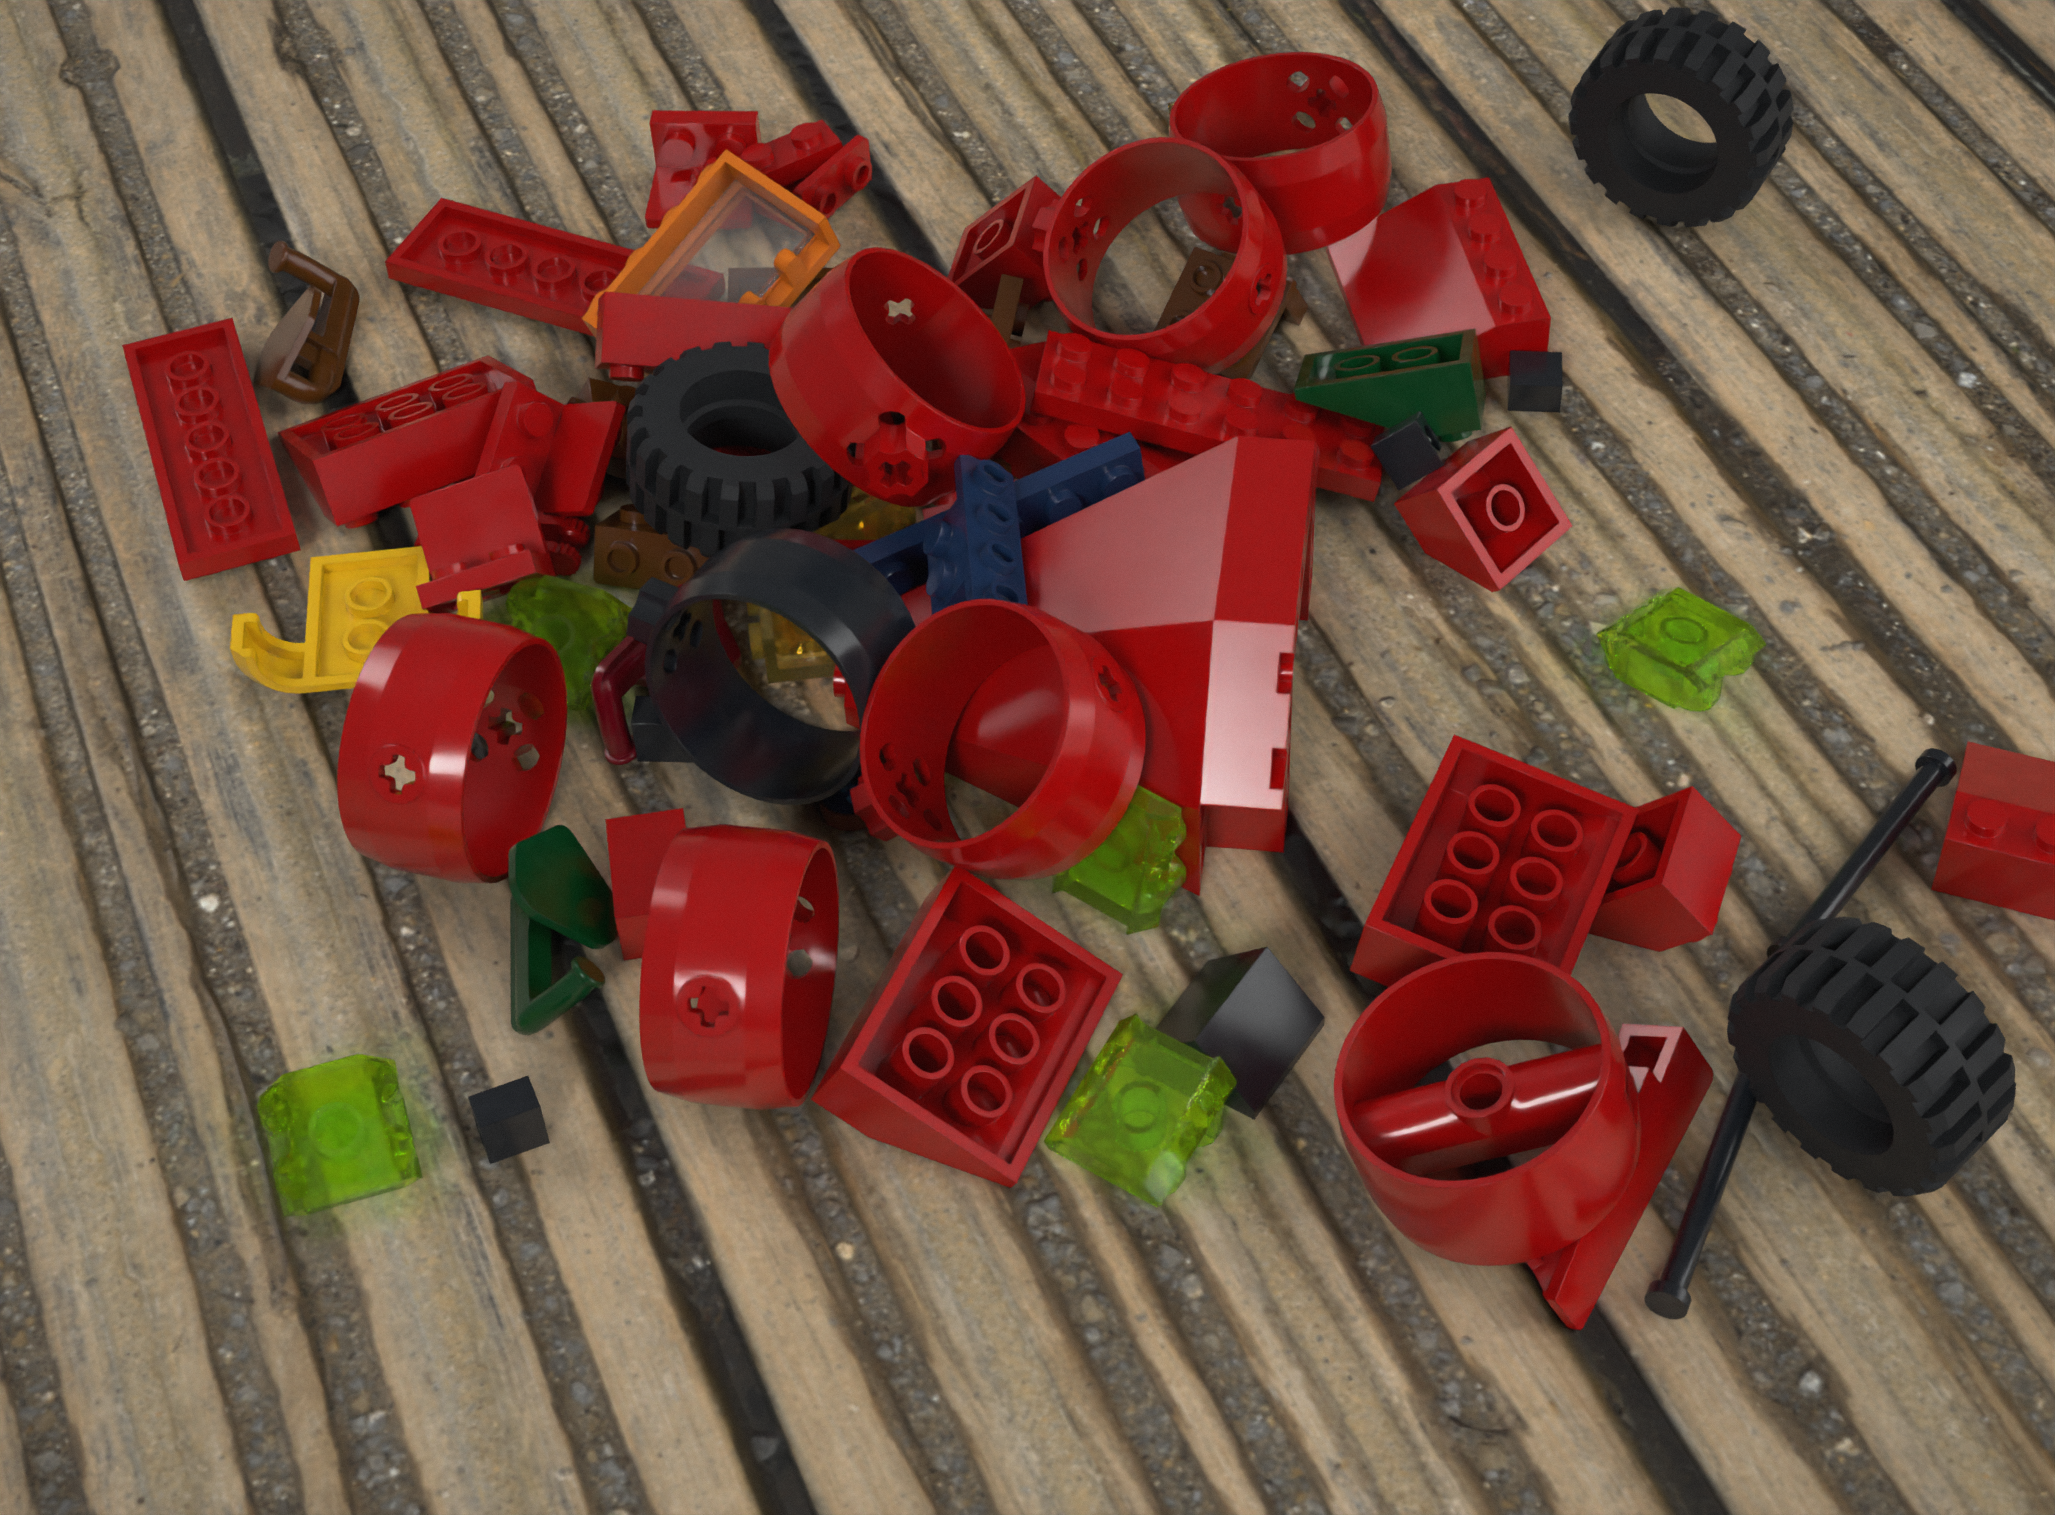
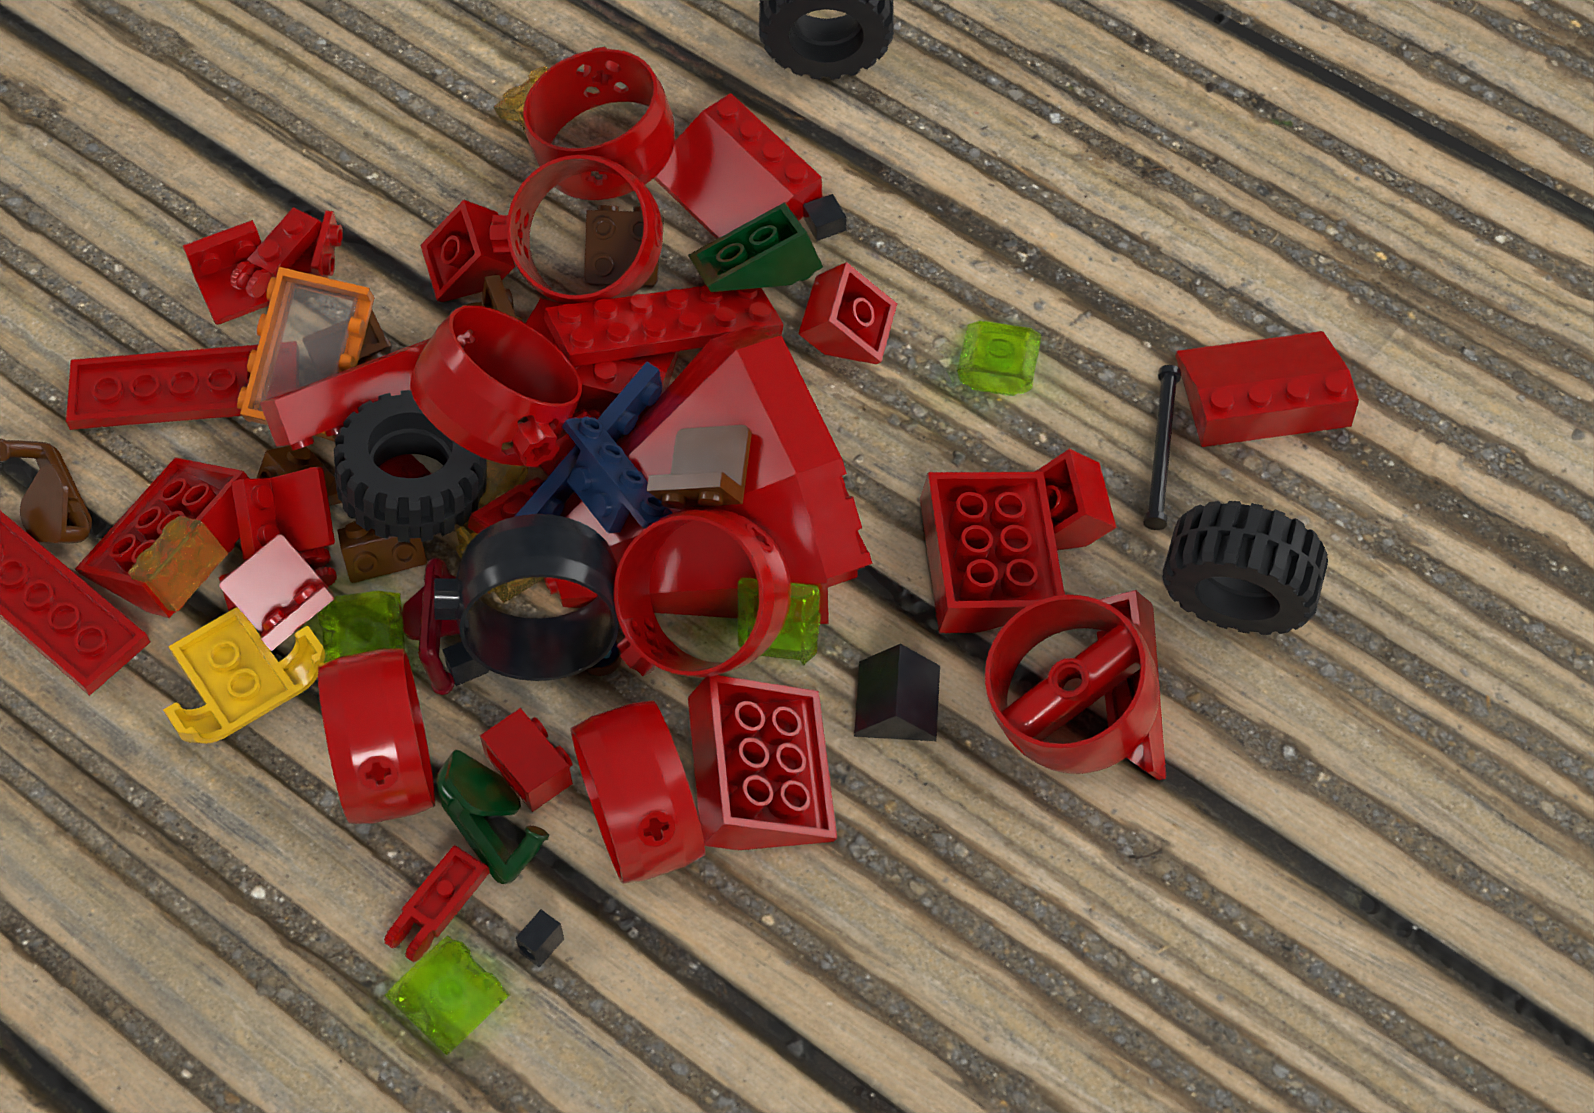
camera: 30 degrees left, 10 degrees up
clear neon green slope [1044,1013,1237,1207] -> none
black piece [1370,411,1448,491] -> none
black bar [1644,1070,1757,1319] -> none
none -> clear yellow bracket [128,516,228,612]
none -> red hinge [384,845,490,963]
none -> reddish brown bracket [647,425,752,509]

